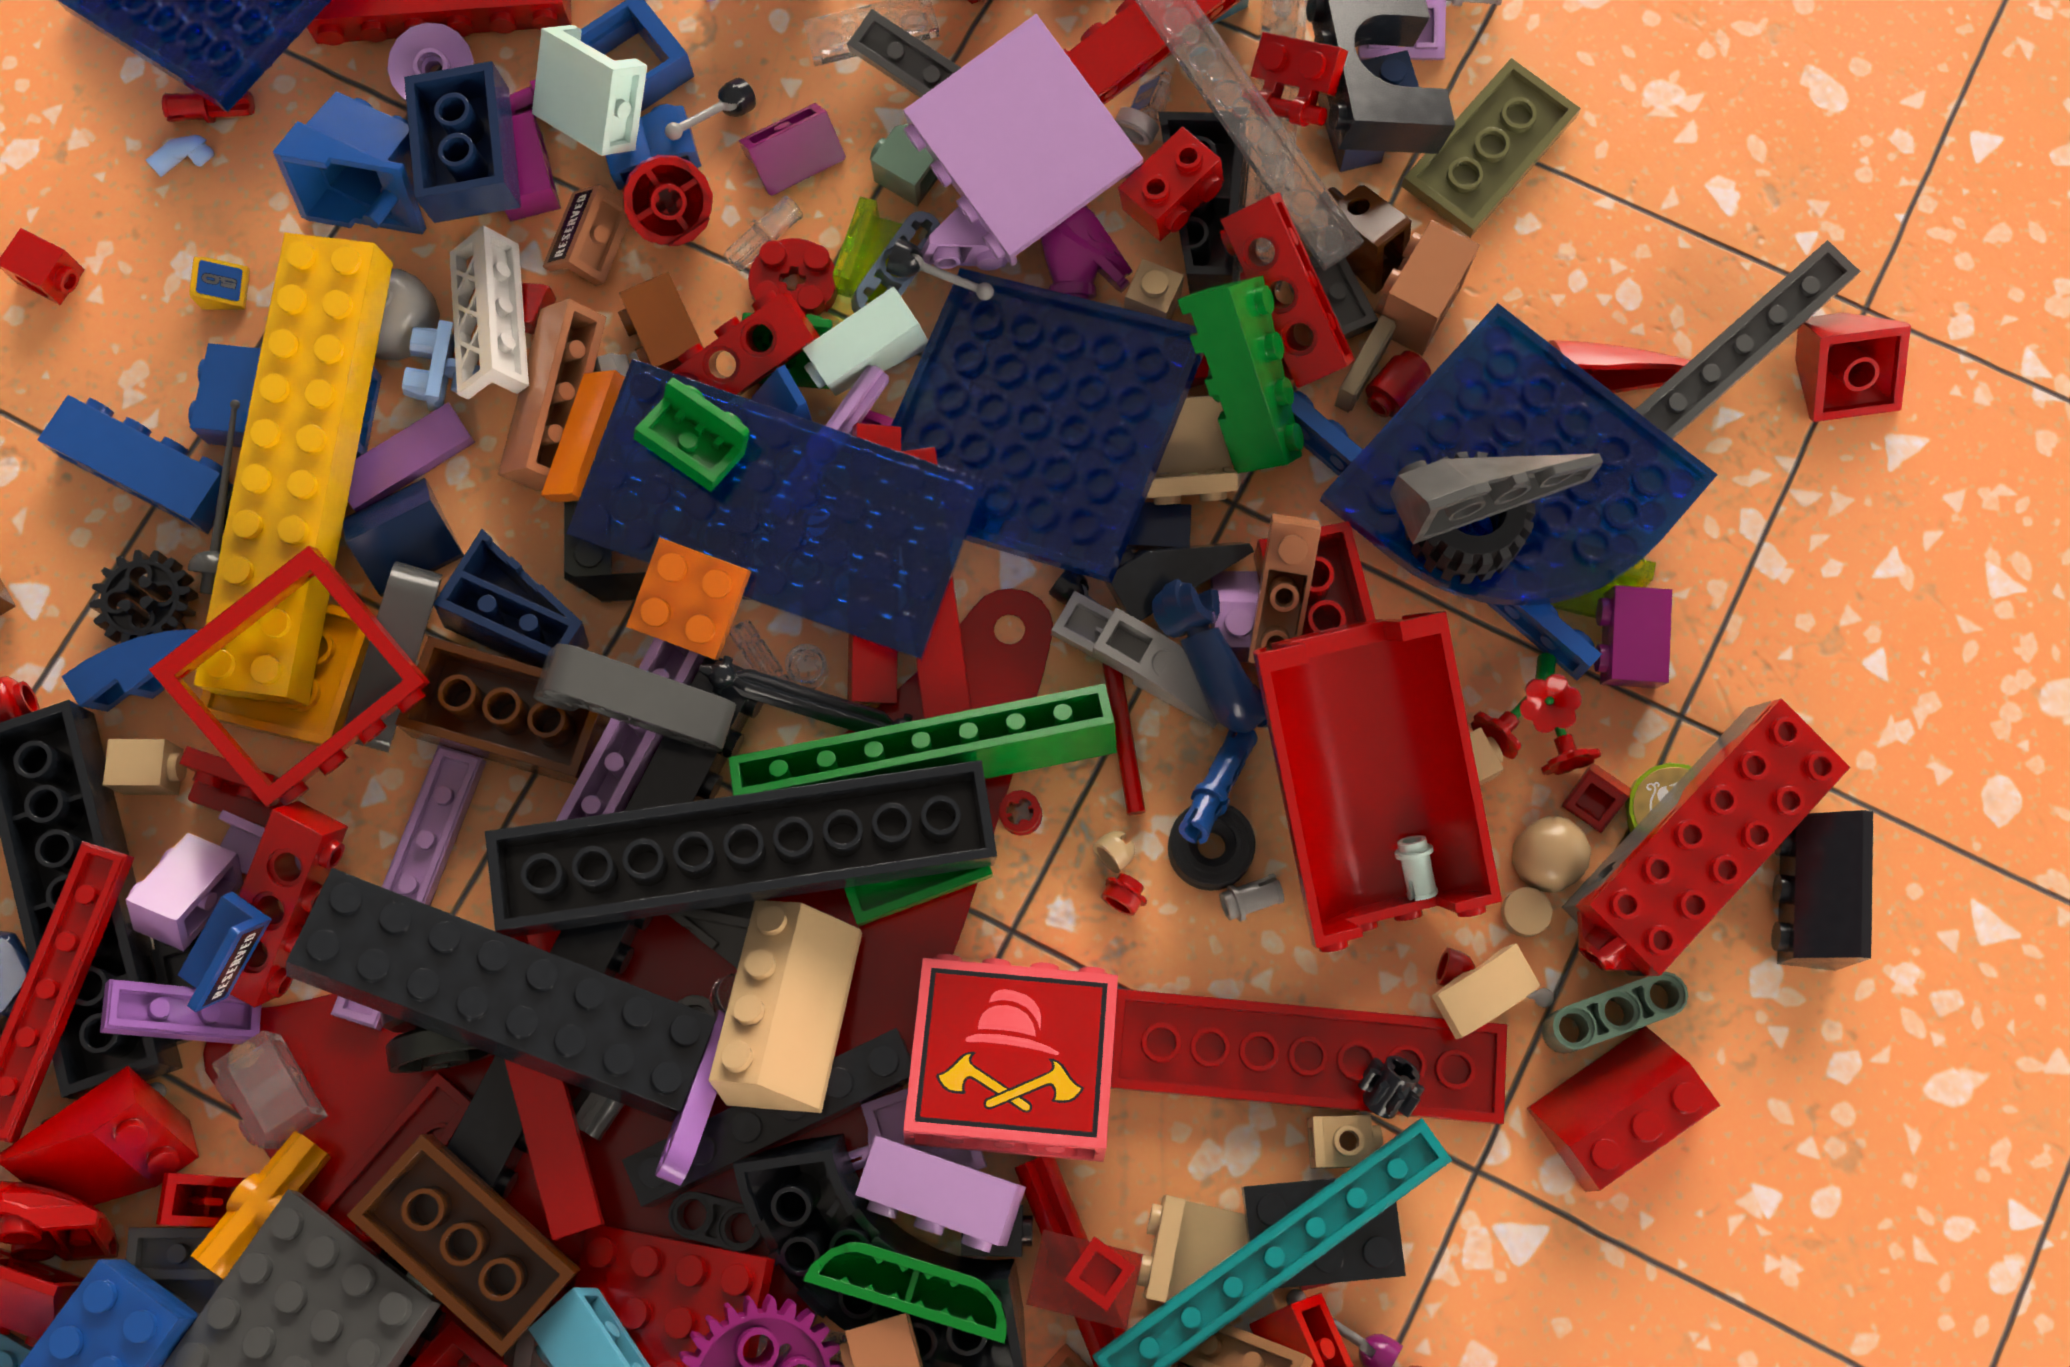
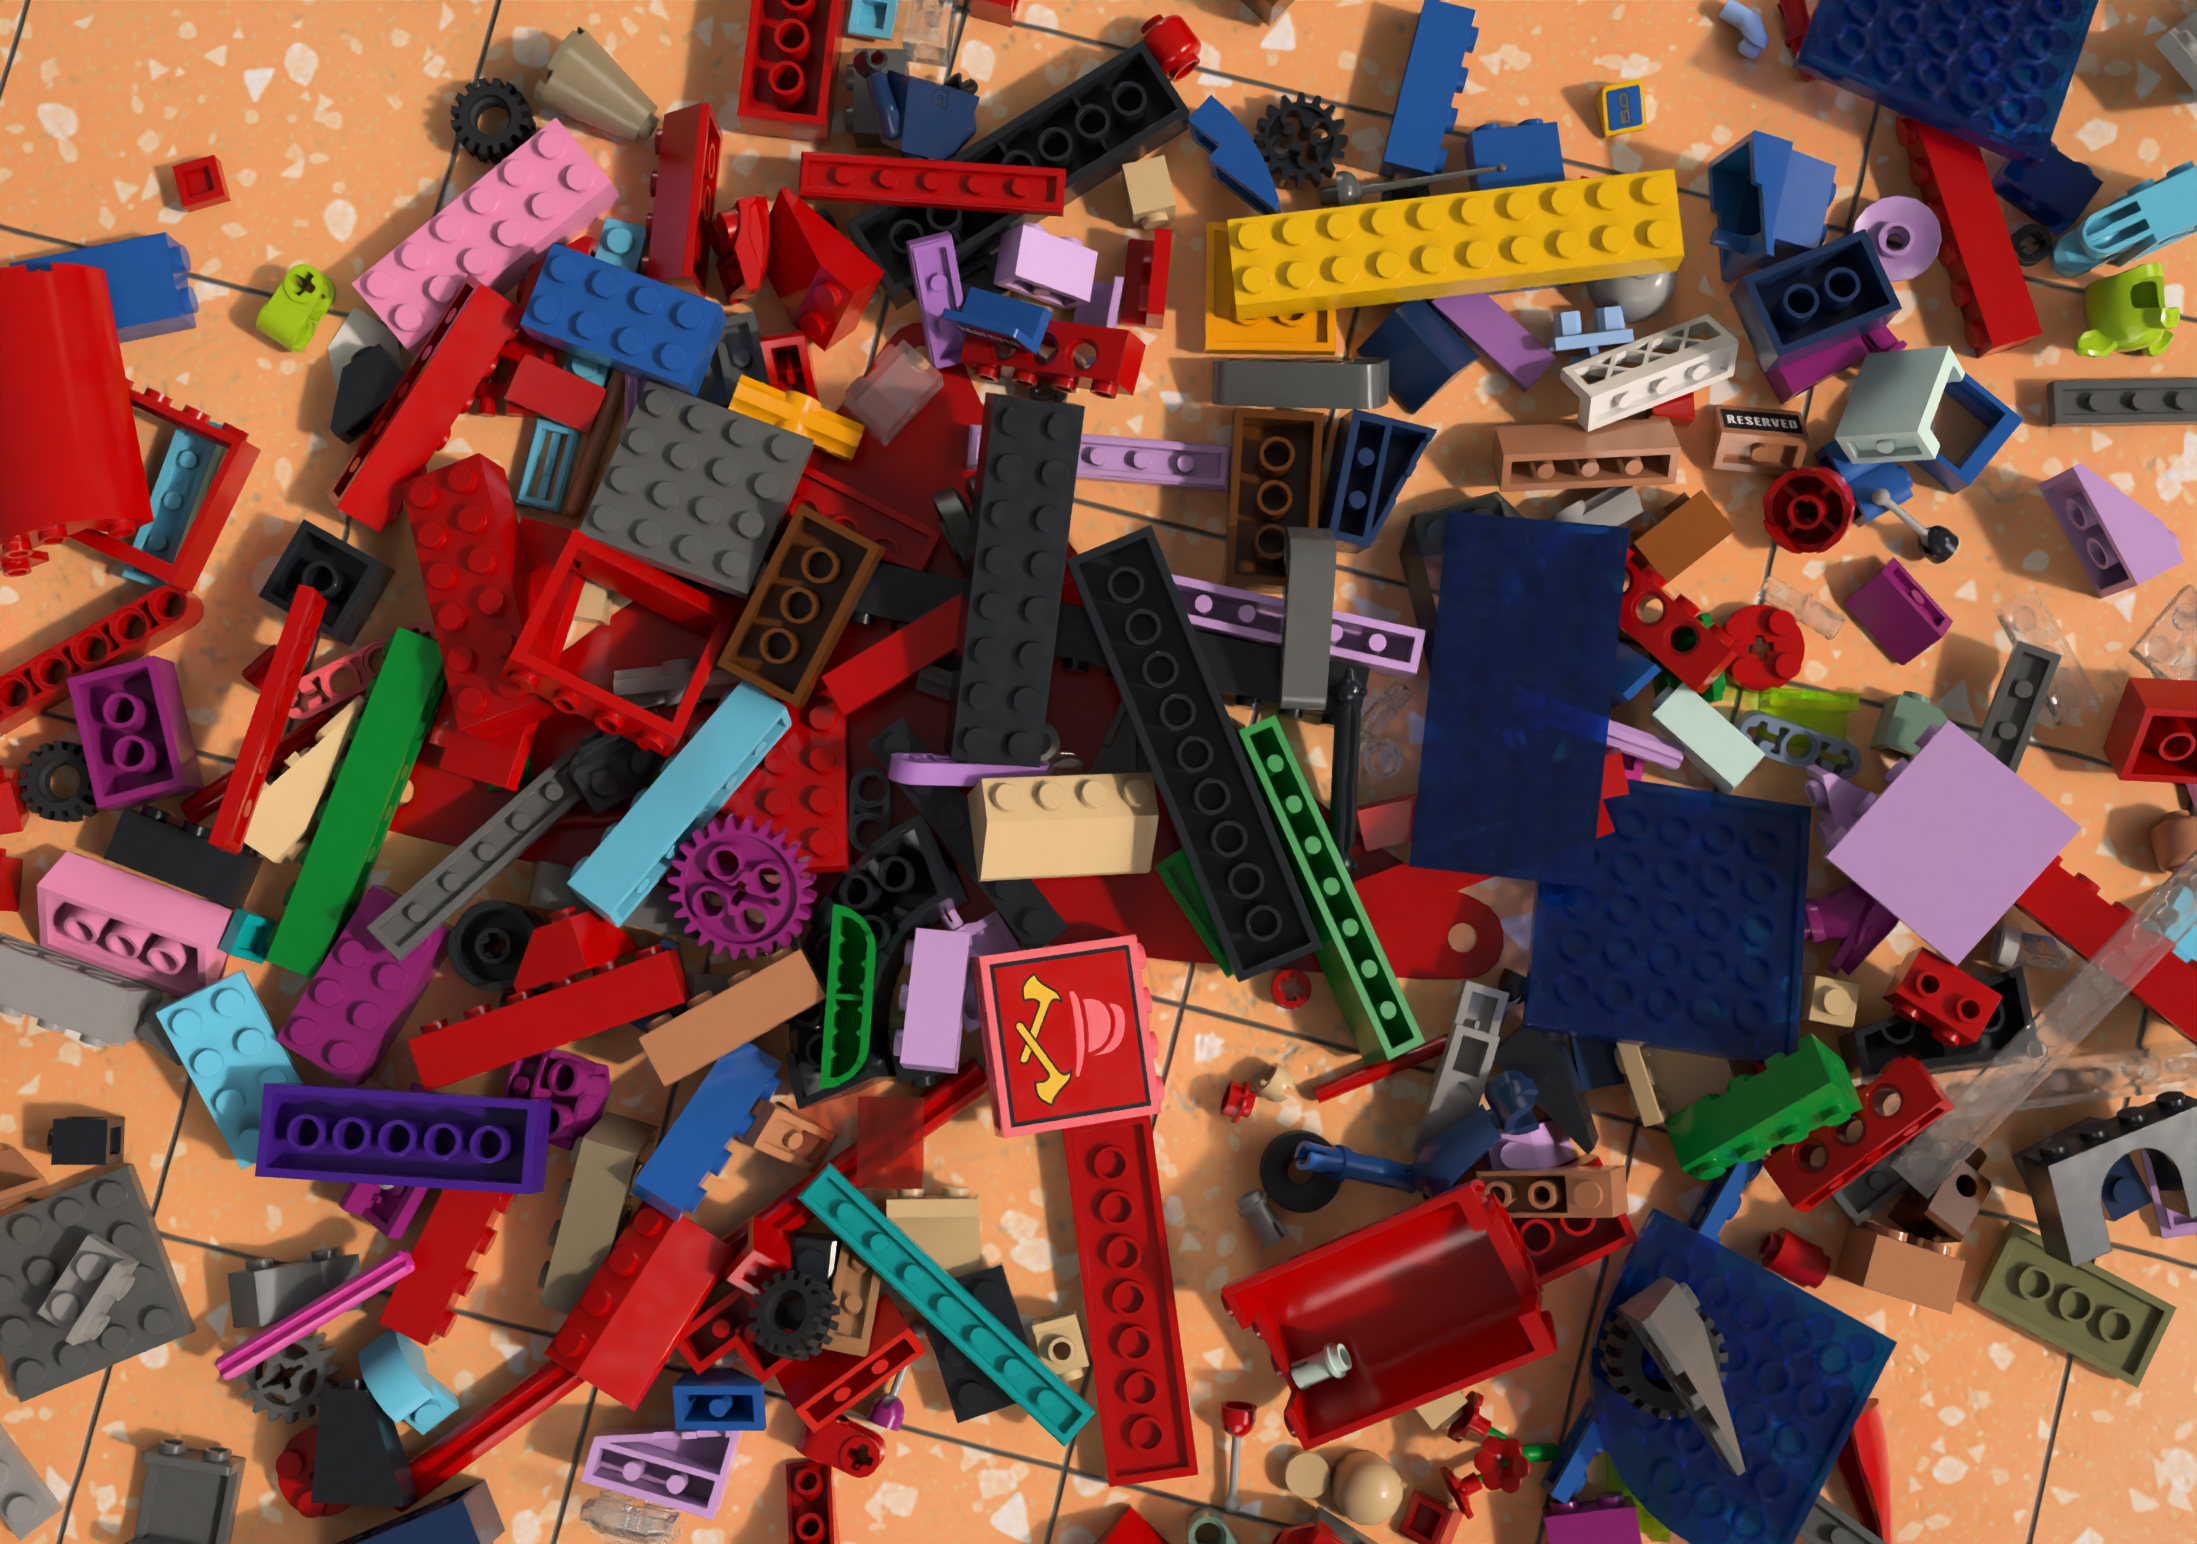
camera: 70 degrees right, 10 degrees up
red window [149,545,431,807] -> none
orange tile [541,370,626,503] -> none
orange plate [626,537,752,661] -> none
green bracket [633,377,750,492] -> none
hinge [886,238,994,300] -> none
red plate [1064,1236,1137,1311] -> none
red plate [1241,31,1348,127] -> none
dark tan tile [1334,314,1396,412] -> none
black gear [1358,1056,1425,1119] -> none
tan slope [1432,943,1541,1039] -> none

